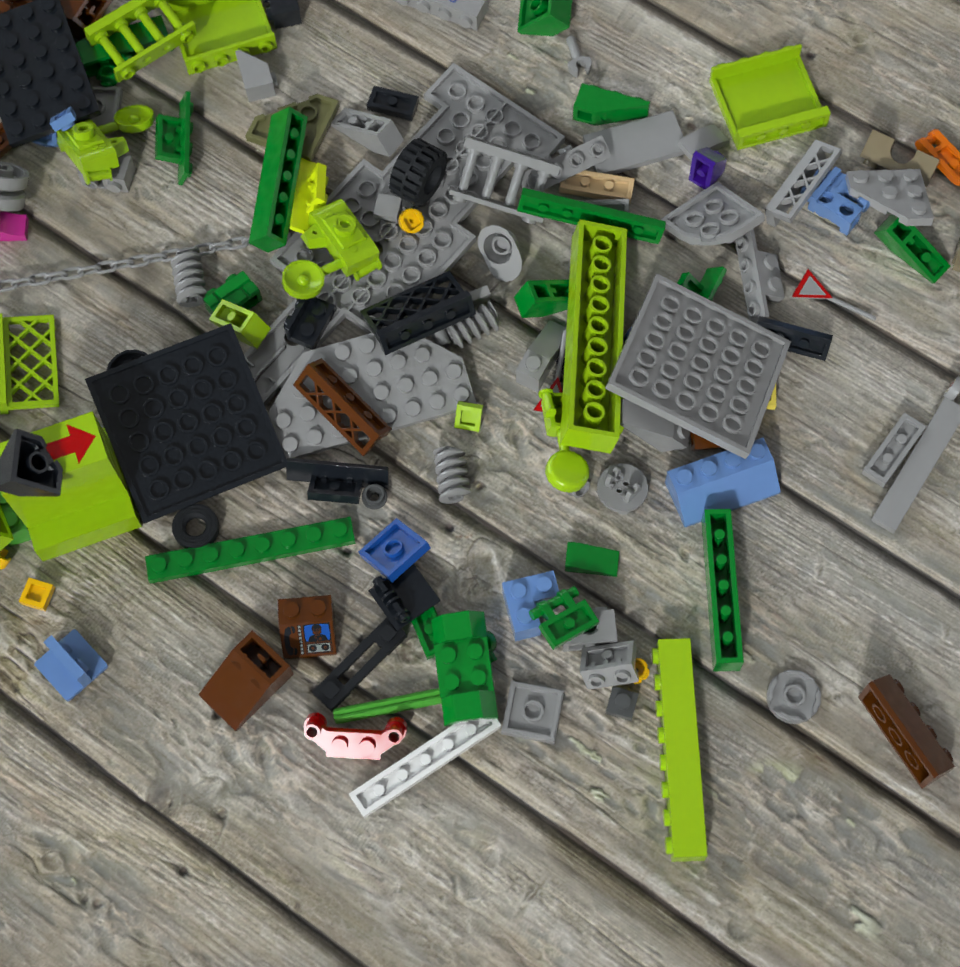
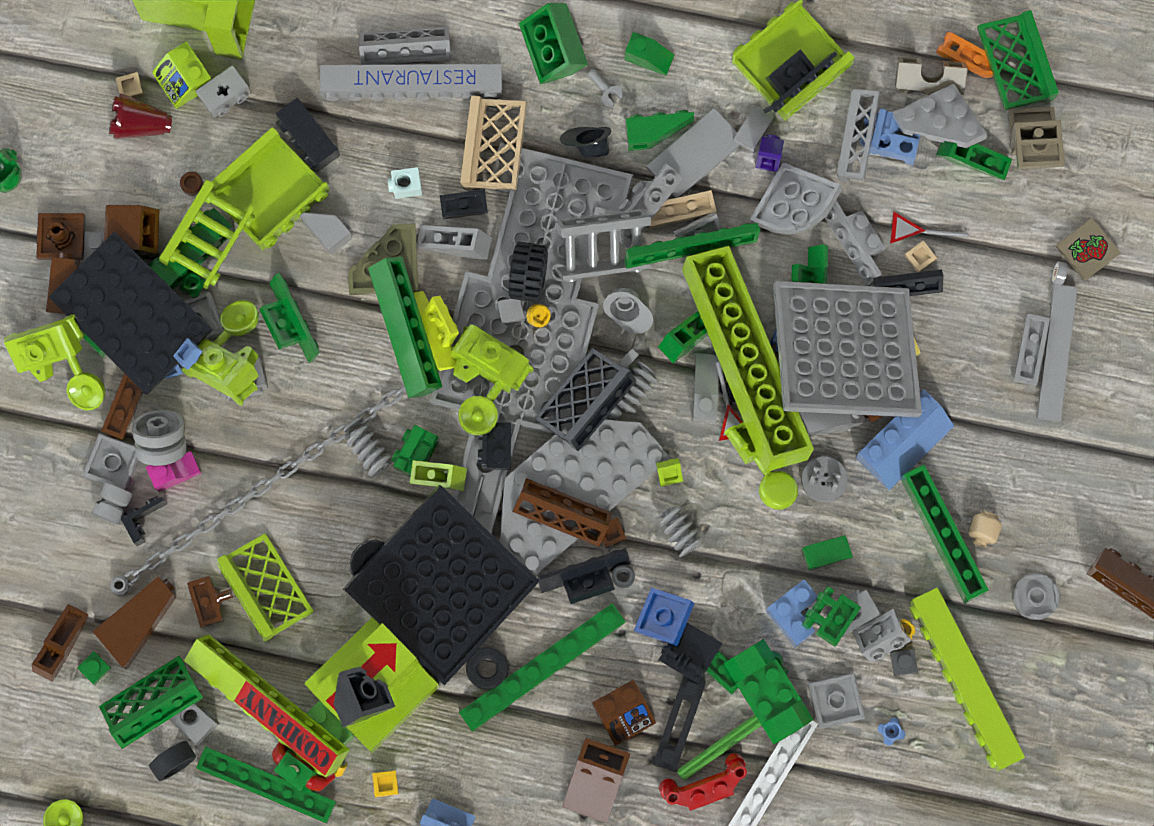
camera: 25 degrees left, 10 degrees up
none -> light aqua brick [388,167,422,199]
none -> tan fence [460,96,527,190]
none -> black piece [560,127,612,157]
none -> reddish brown plate [597,517,627,549]
none -> green slope [624,32,675,76]
none -> black bracket [763,49,838,113]
none -> medium blue plate [877,718,905,746]
none -> tan plate [904,241,937,272]
none -> tan head [968,511,1002,547]

